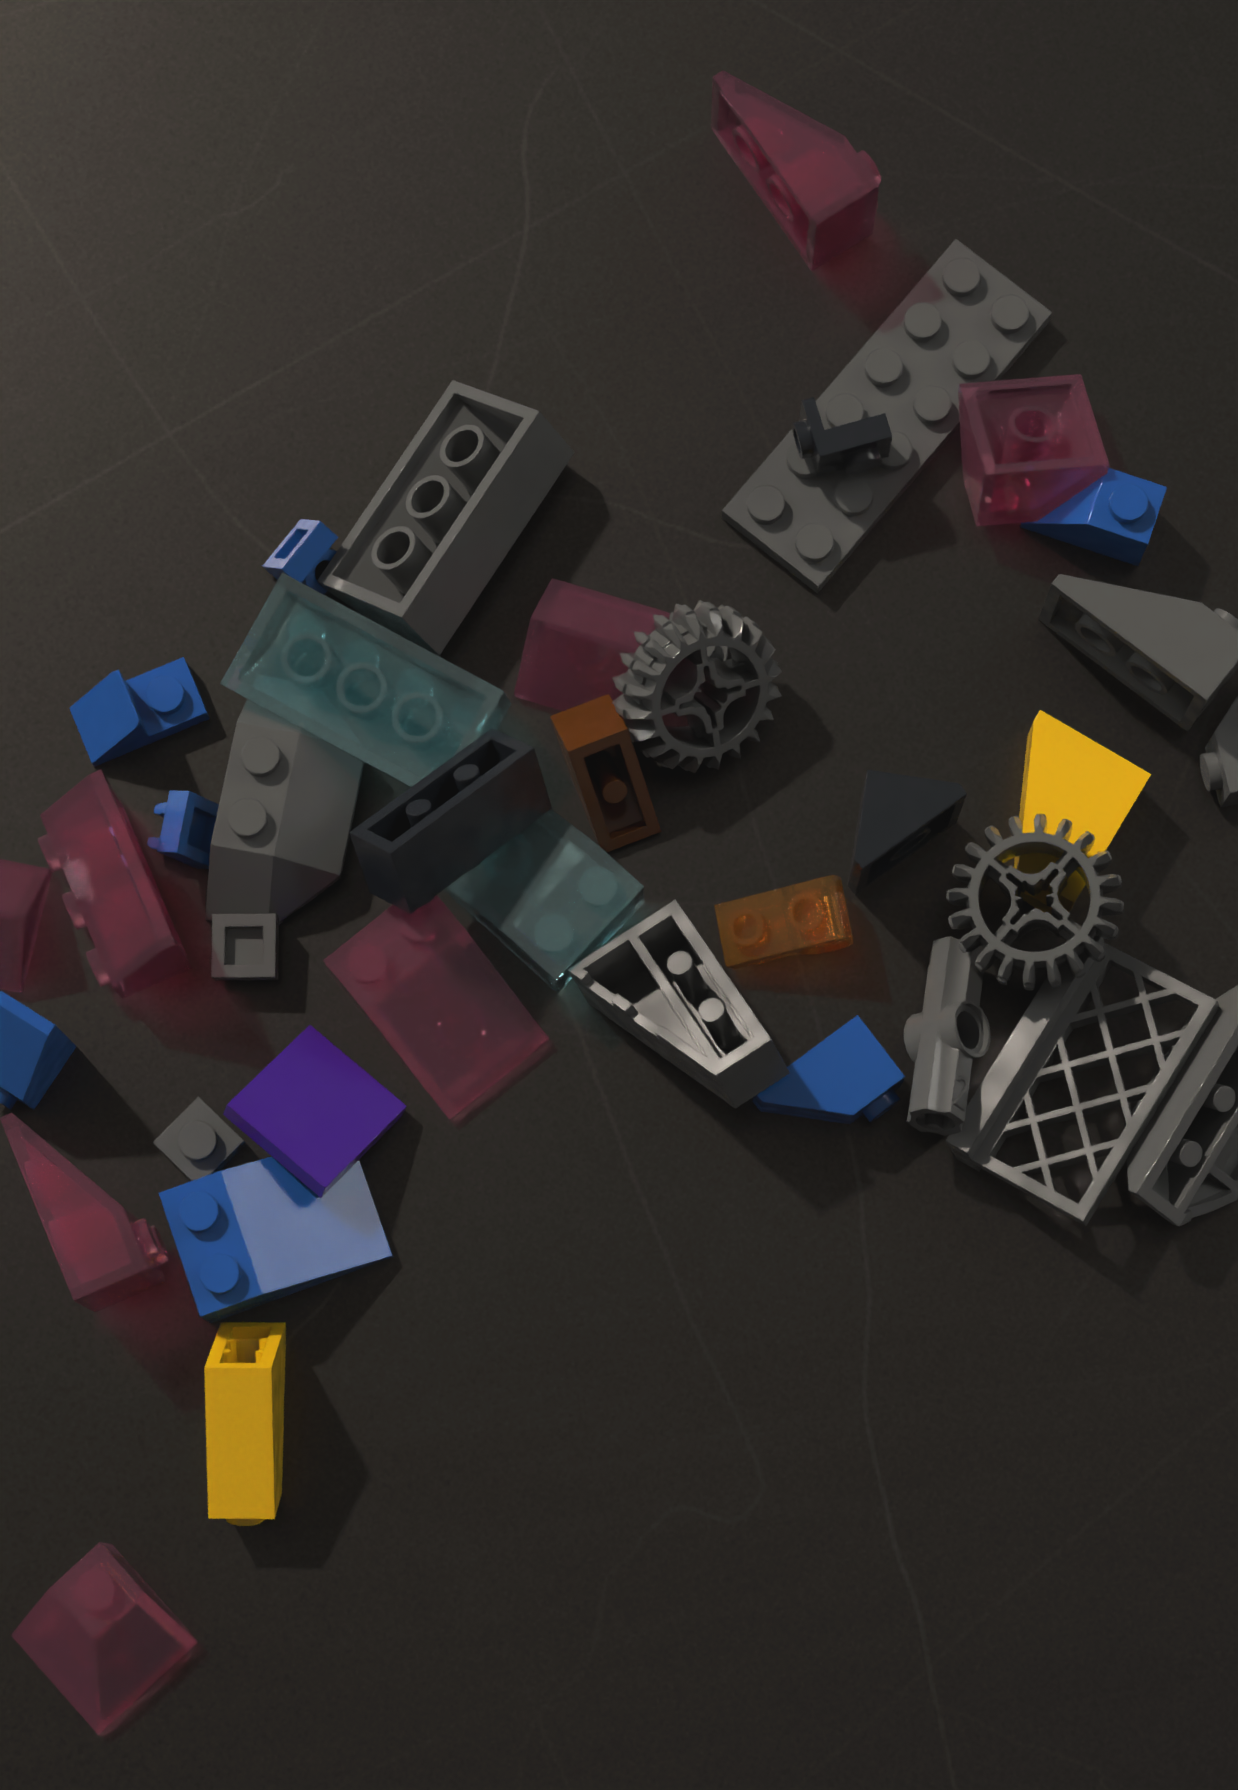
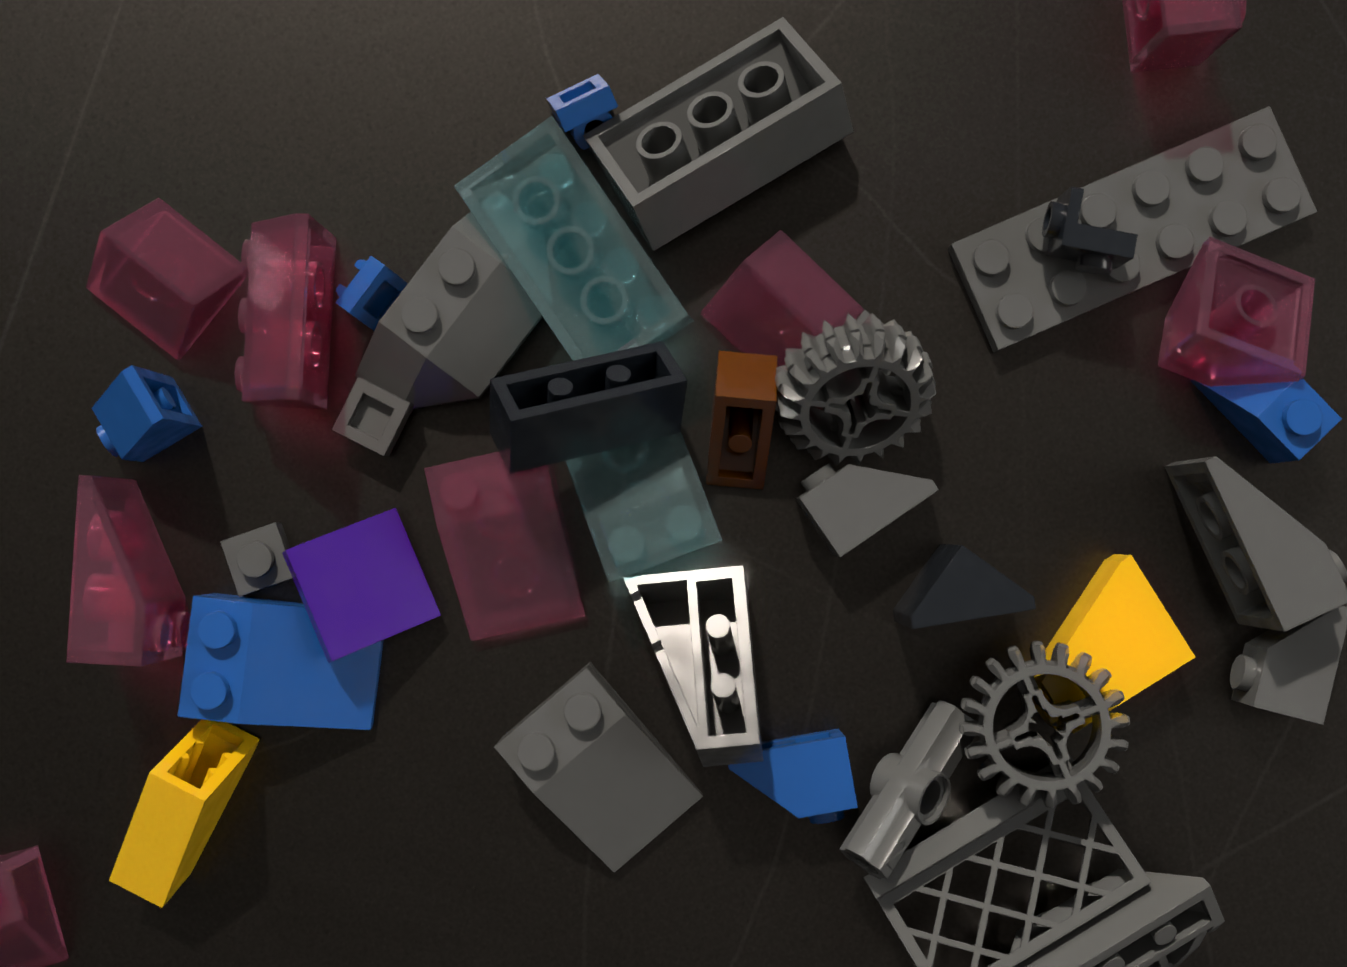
camera: 20 degrees right, 10 degrees up
blue slope [69,657,210,767] -> none
clear orange plate [714,875,854,969] -> none
none -> dark grey slope [494,662,703,873]
none -> dark grey slope [795,463,939,557]

